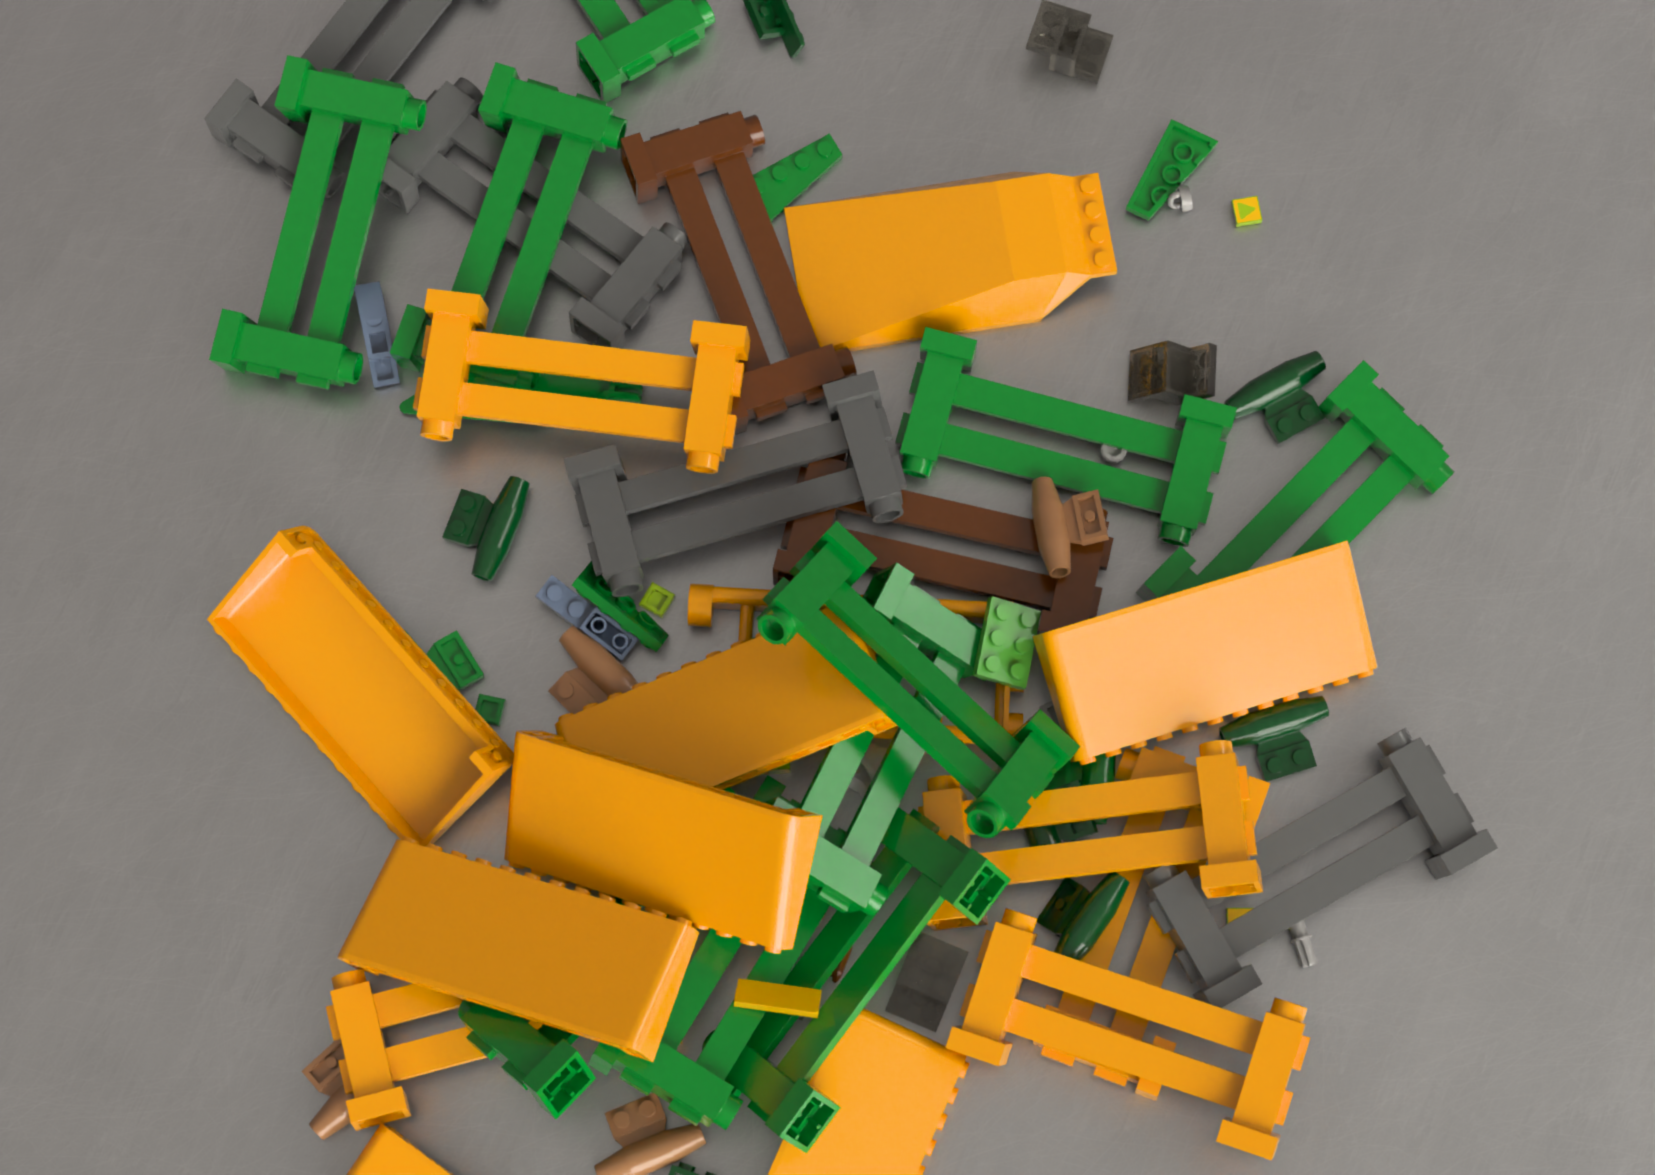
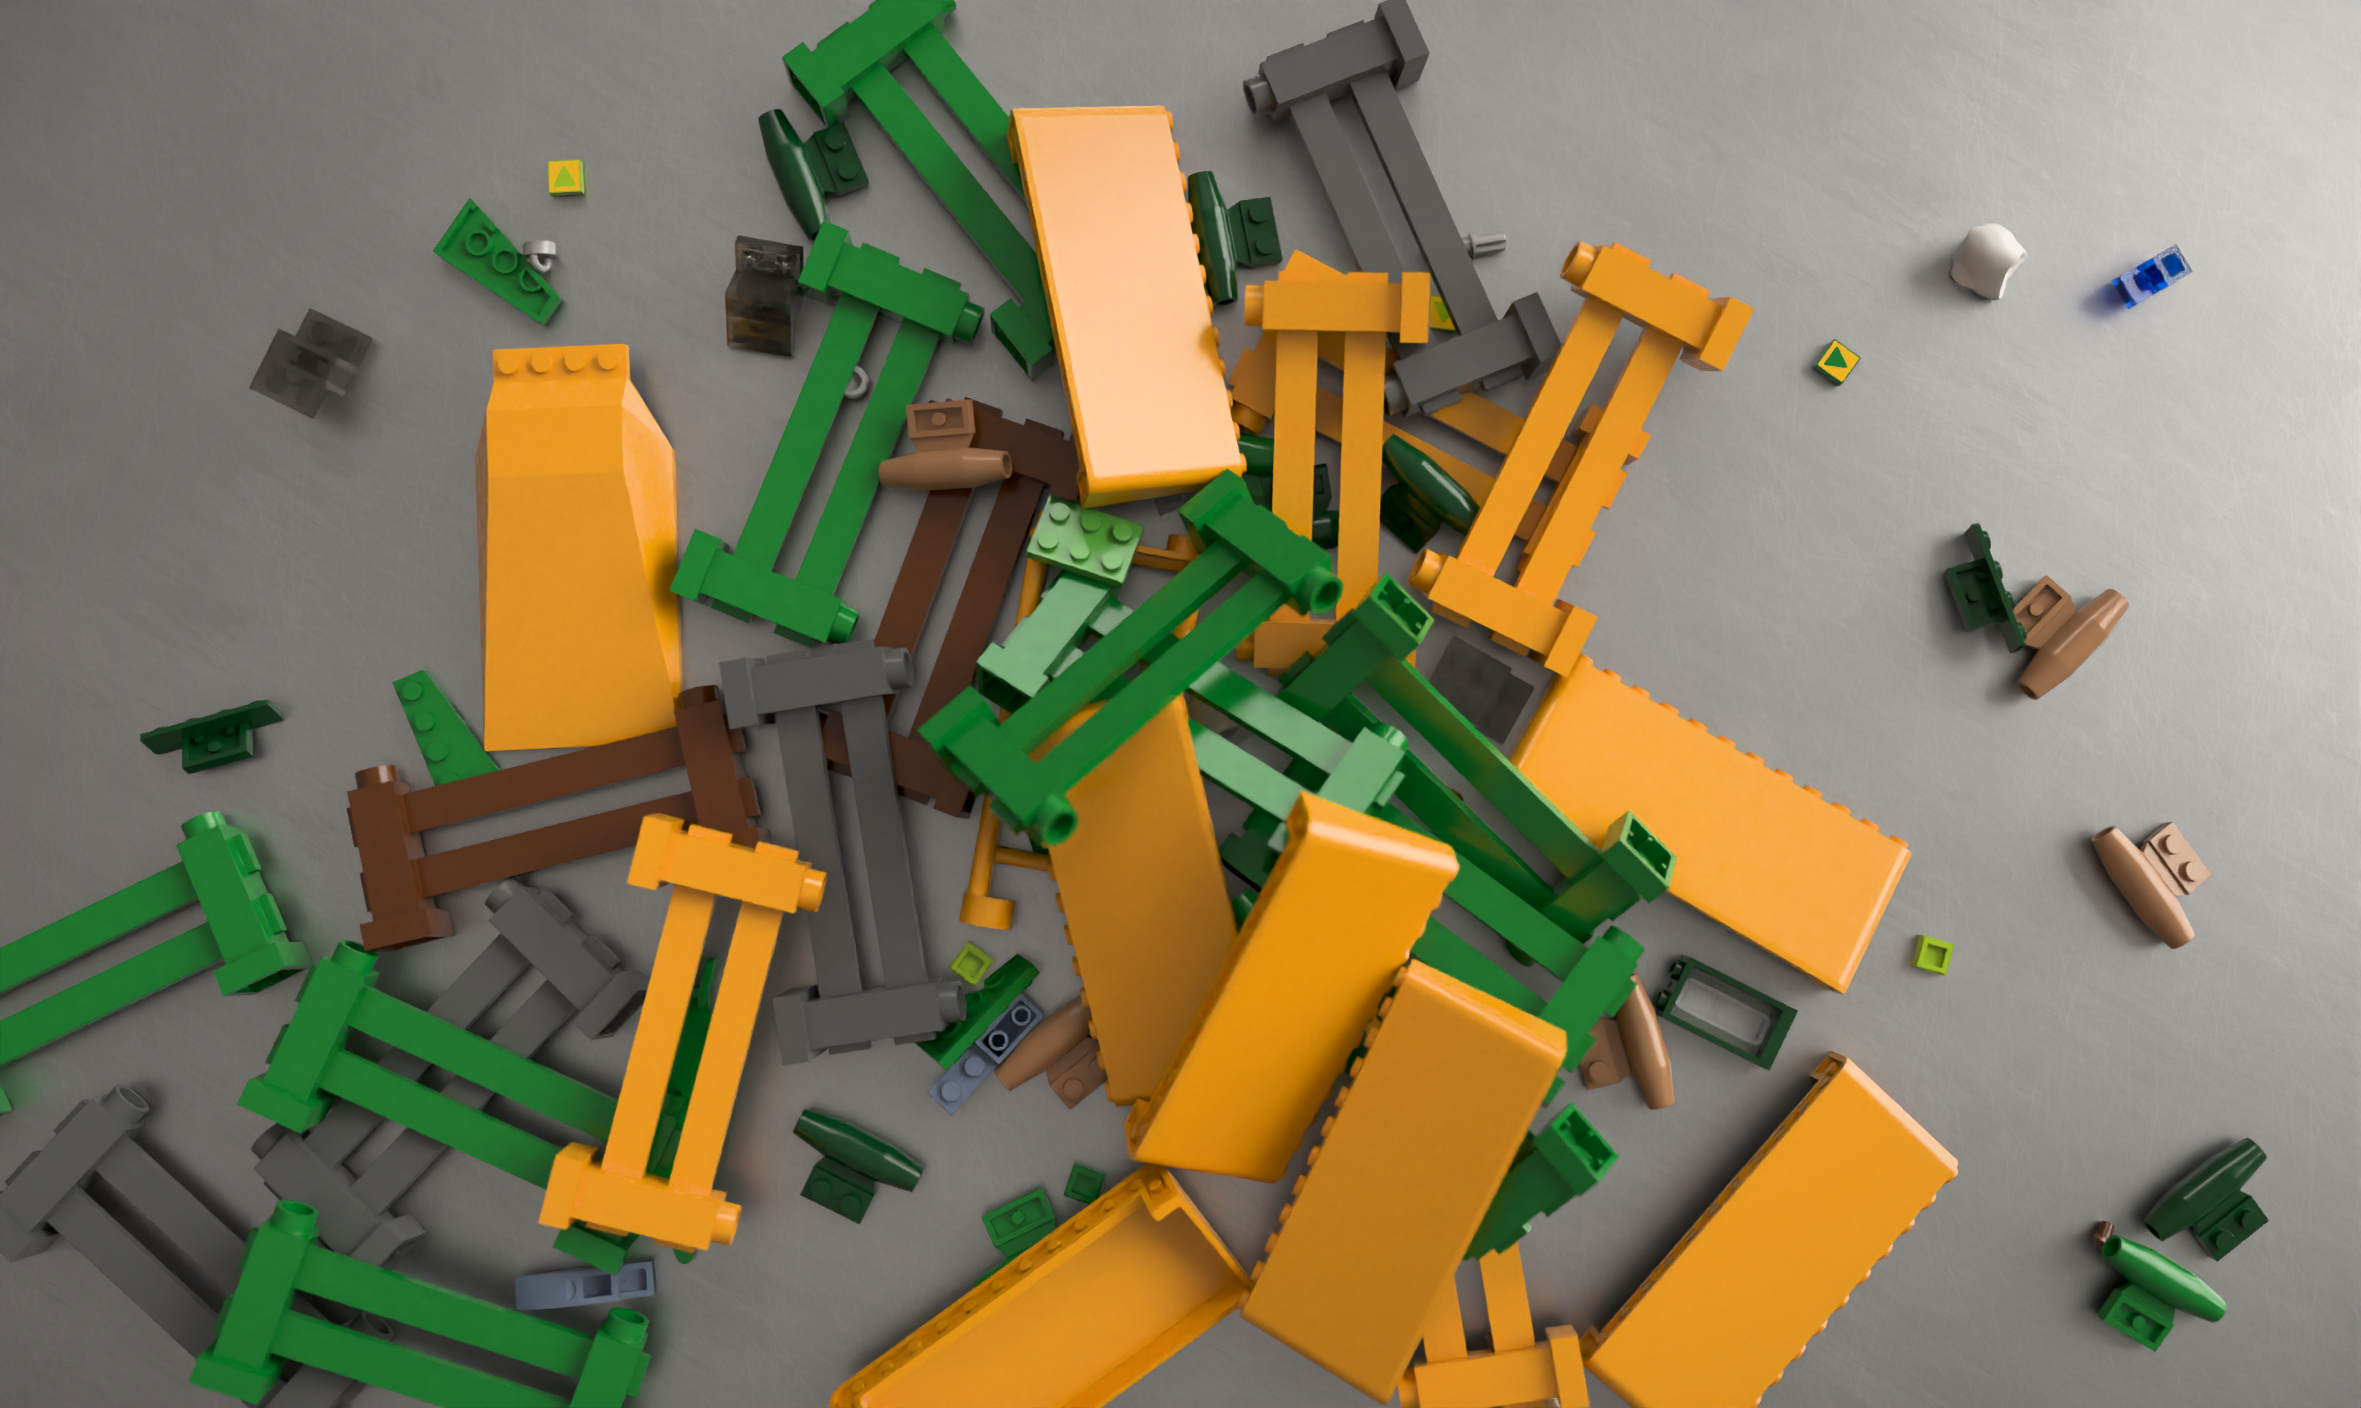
camera: 90 degrees left, 10 degrees up
yellow slope [734,978,822,1018] -> none

